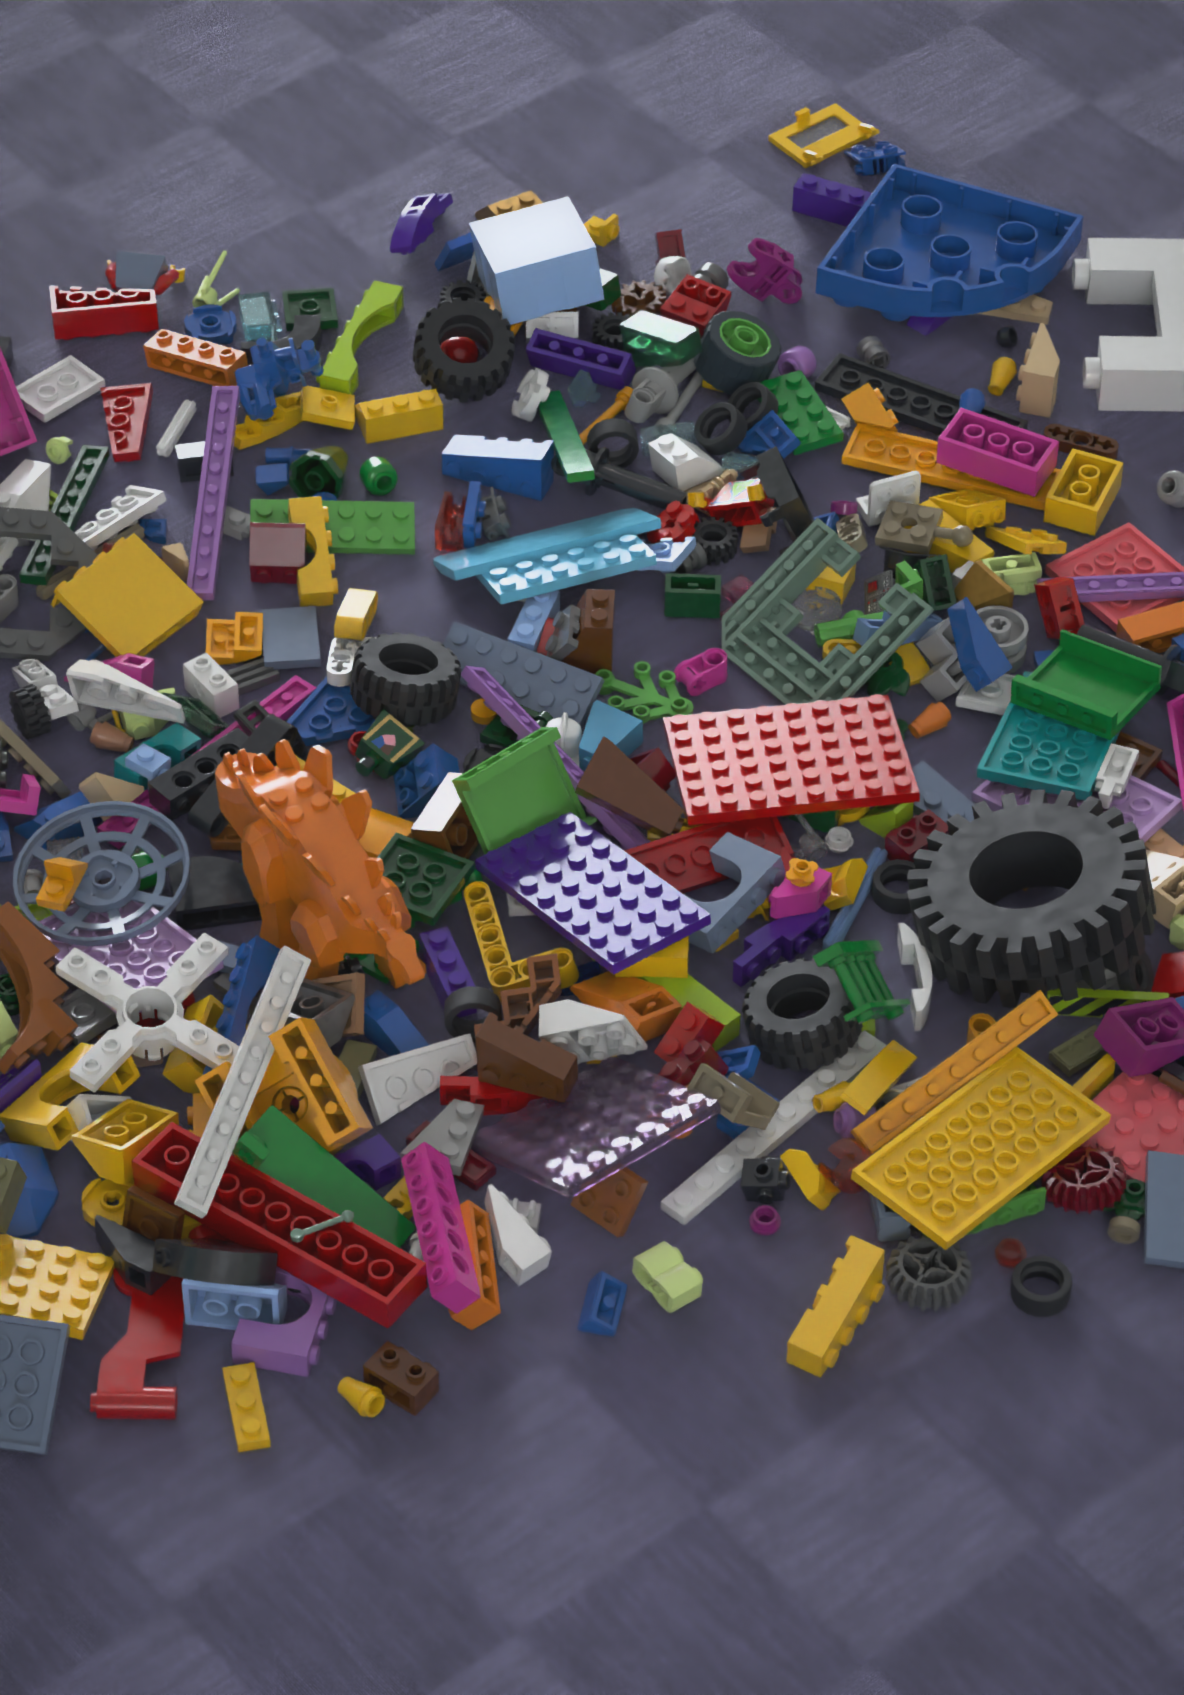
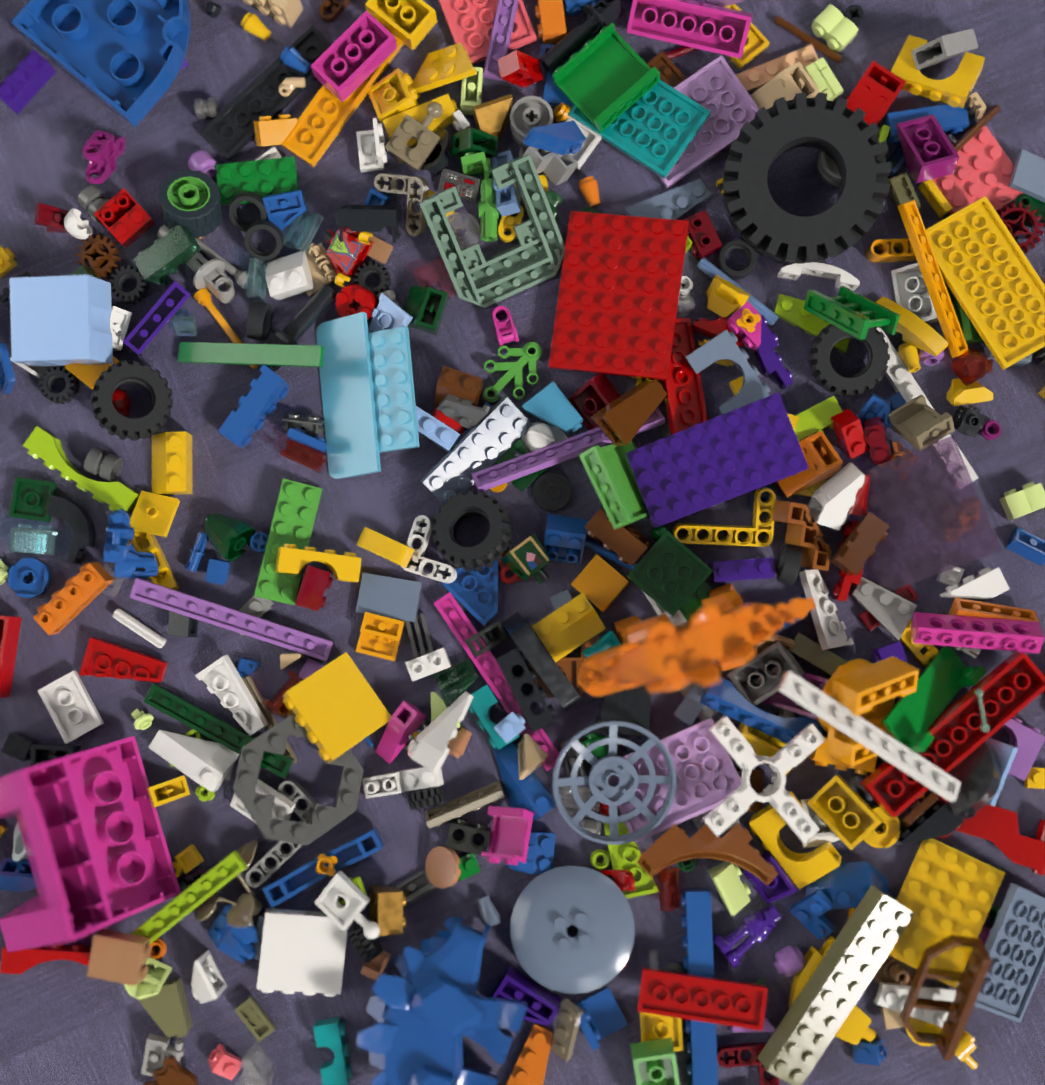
camera: 75 degrees left, 40 degrees up
light orange slope [36,857,88,912] -> none
green head [359,456,398,496] -> none
white plate [512,368,550,422] -> none
magenta tile [830,500,858,515] -> none
white hinge [1095,743,1139,809] -> none
none -> dark grey wheel [84,447,123,482]
none -> tan arm [278,77,306,97]
none -> light orange plate [553,103,571,122]
none -> red slope [847,474,871,516]

